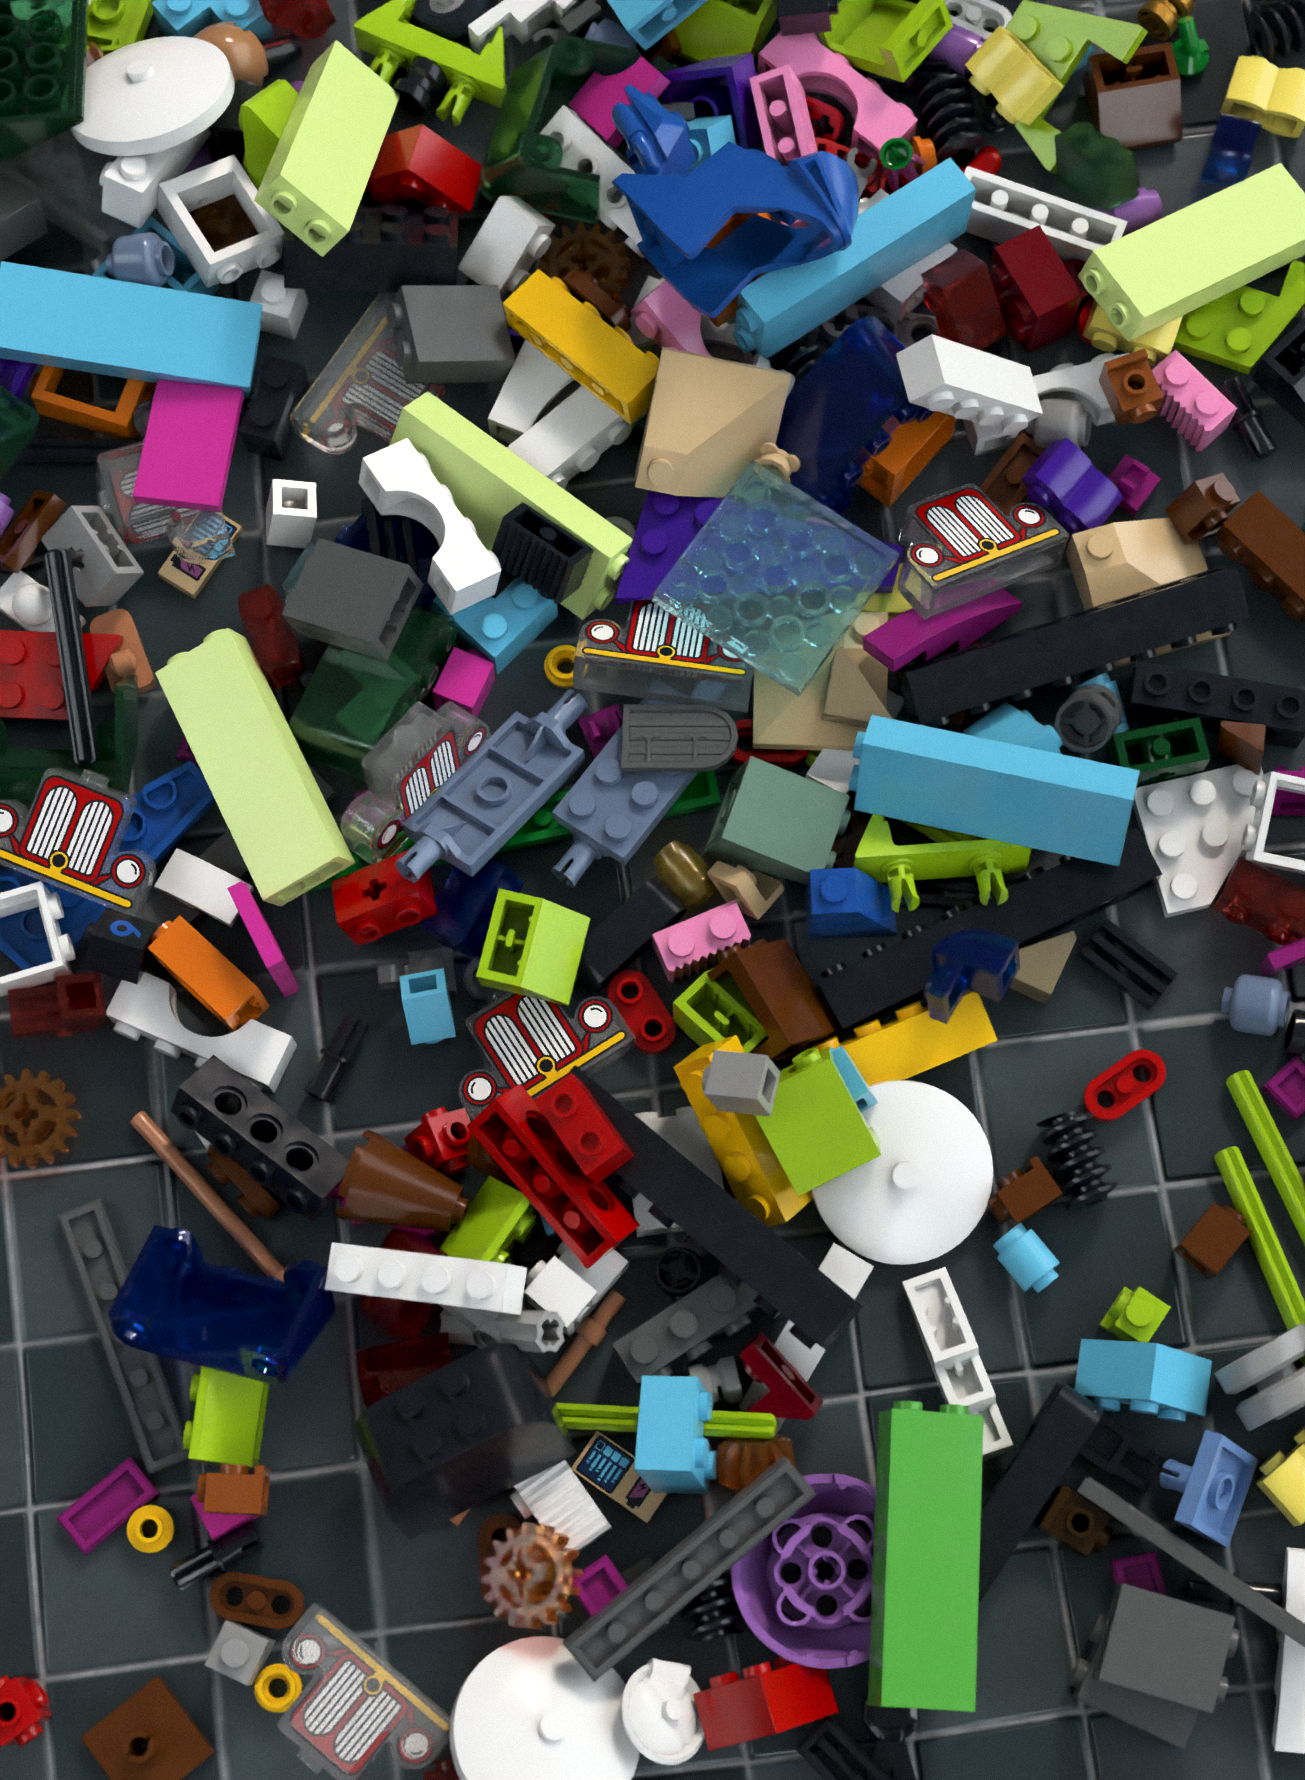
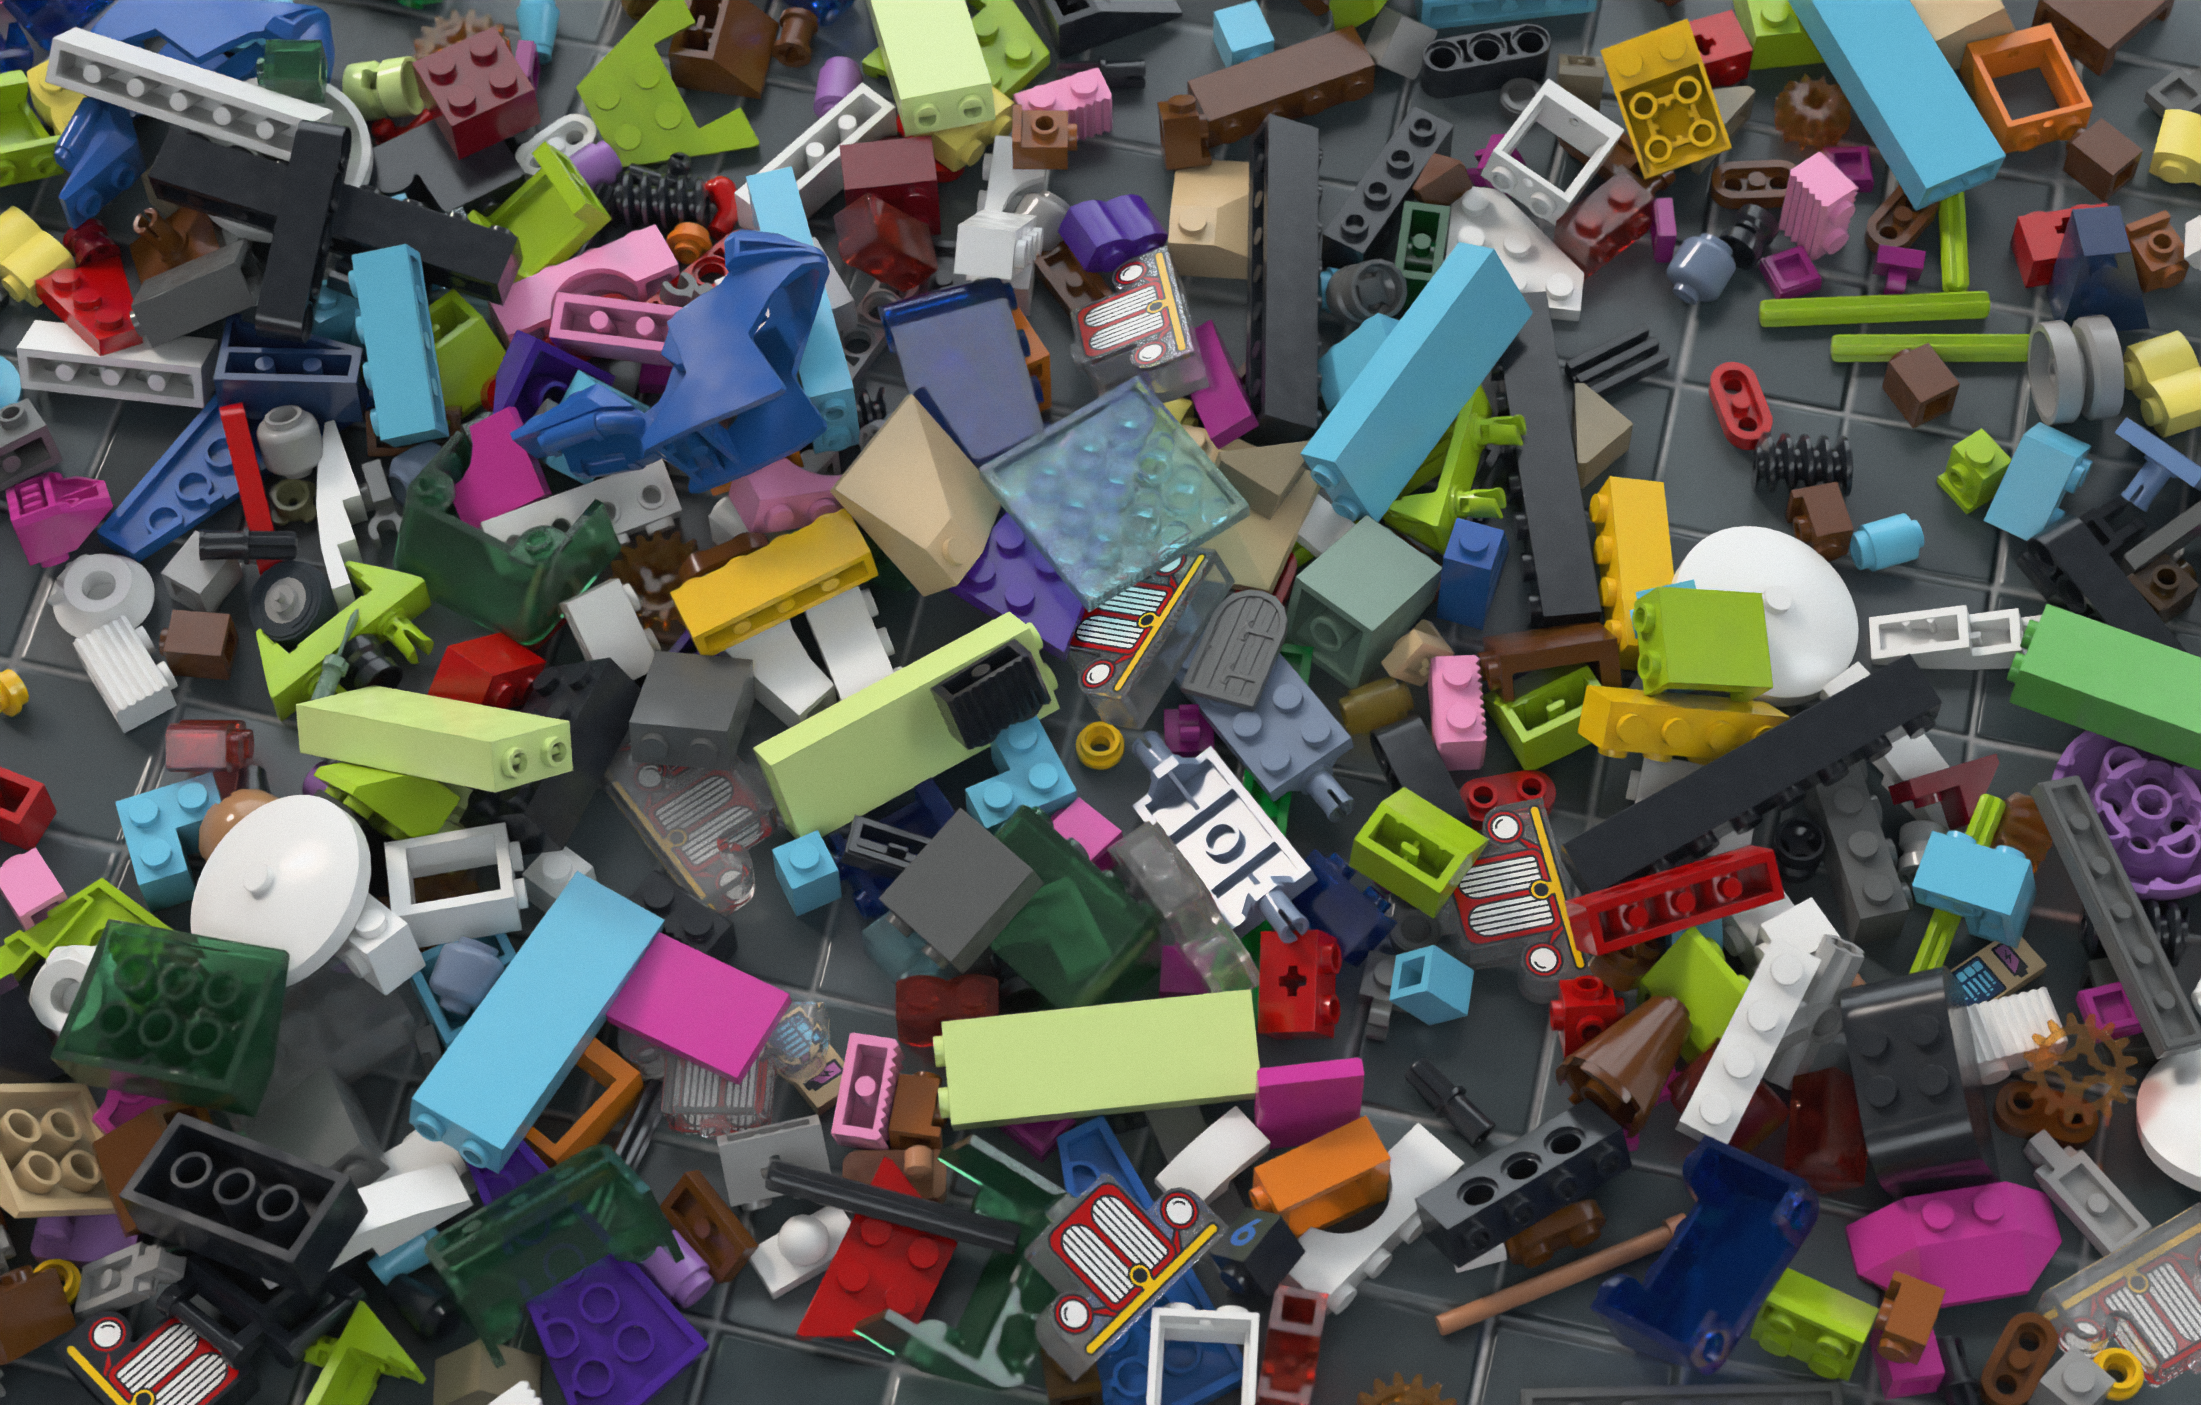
camera: 70 degrees left, 15 degrees down
white brick [266,479,317,549] -> none
white arch [358,438,501,615] -> none
red brick [533,1073,635,1184] -> none
light grey brick [702,1050,781,1116] -> none
tan plate [751,442,800,489] -> none
piece [879,138,925,192] -> none
clear blue brick [924,929,1020,1024] -> none
light yellow brick [965,26,1064,126] -> none
clear green brick [1054,122,1139,211] -> none
magenta tile [1108,455,1161,517] -> none
none -> sand green piece [310,609,359,701]
none -> reddish brown bush [772,7,820,68]
none -> medium azure brick [772,830,842,917]
none -> bright pink brick [831,1033,906,1150]
none -> dark orange brick [888,1071,948,1151]
none -> dark pink wedge [1844,1181,2062,1309]
none -> light grey hinge [2023,1129,2153,1265]

